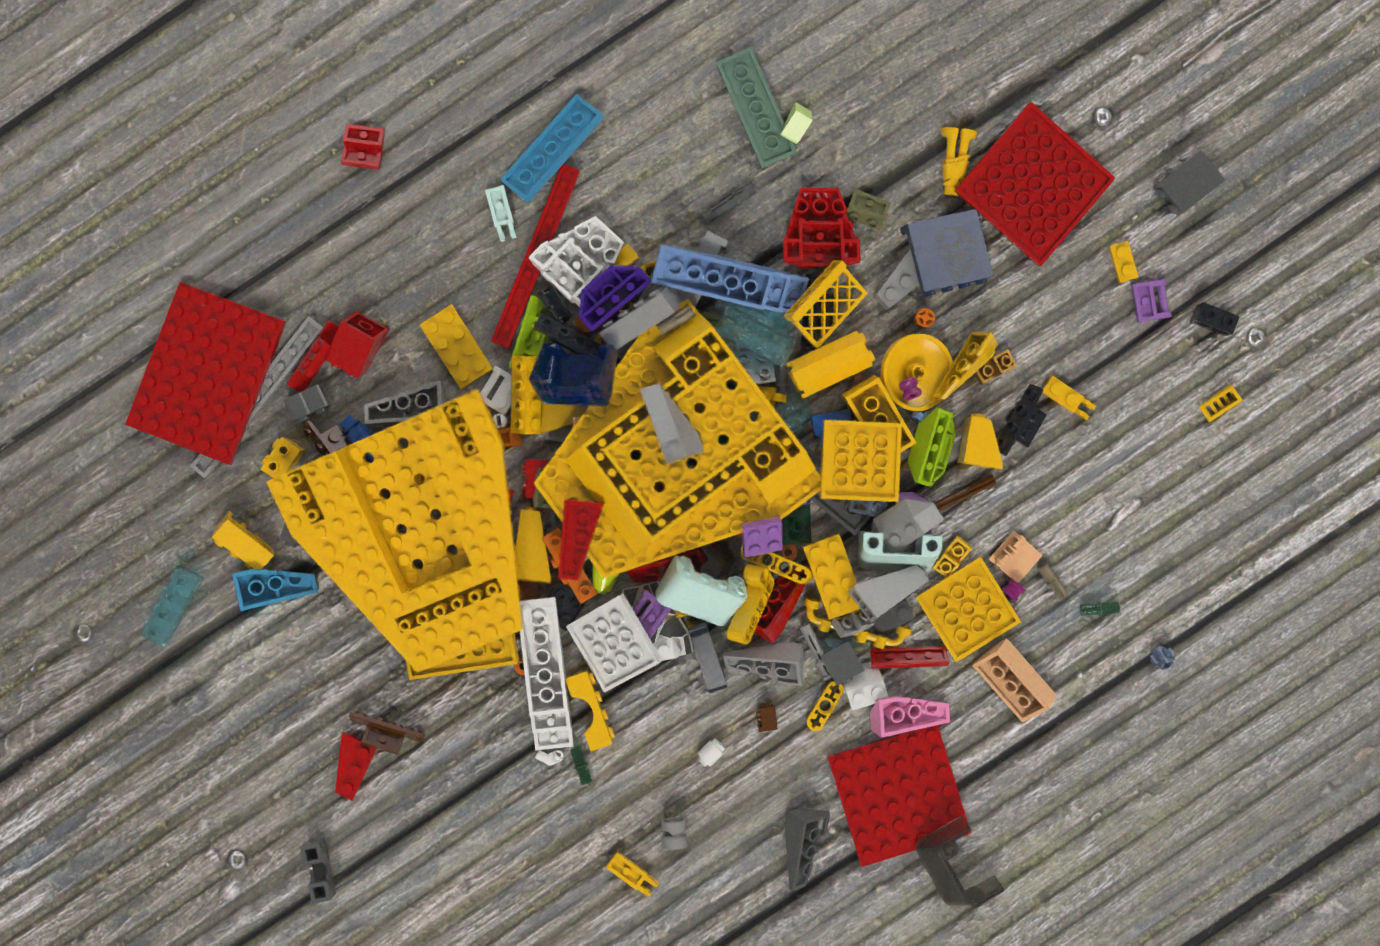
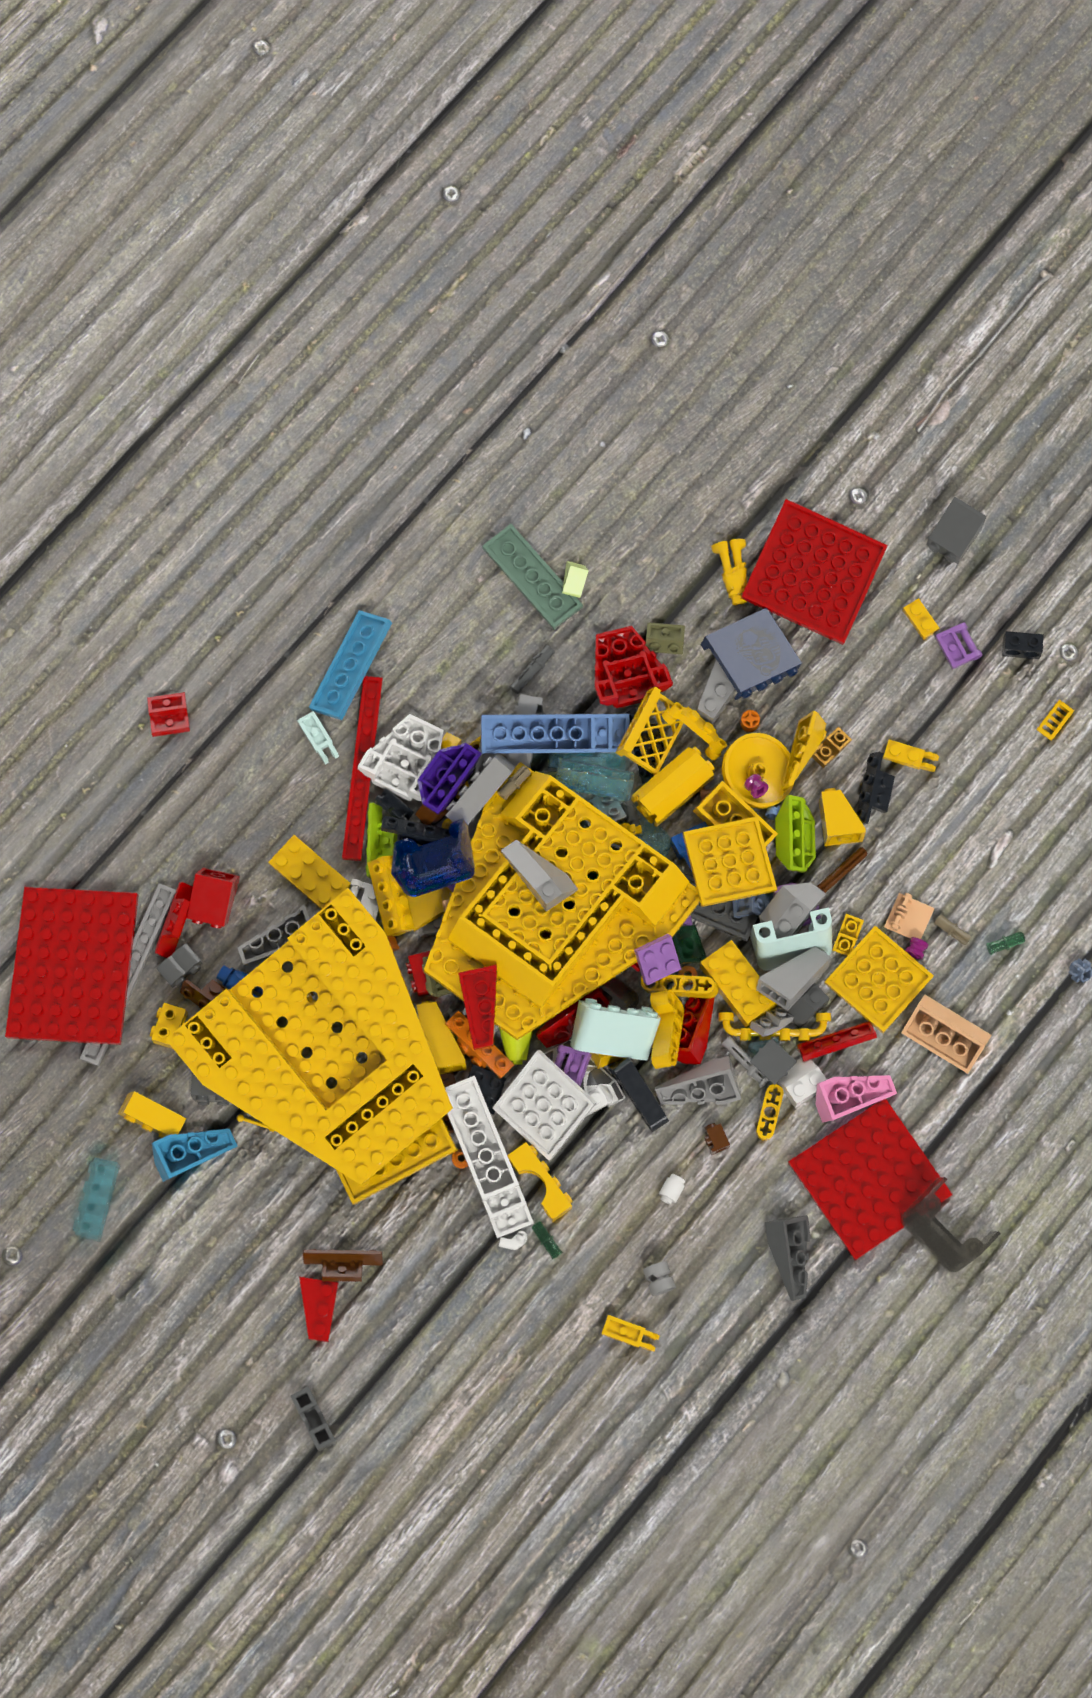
camera: 15 degrees left, 15 degrees down
none -> yellow plate [662,702,727,761]

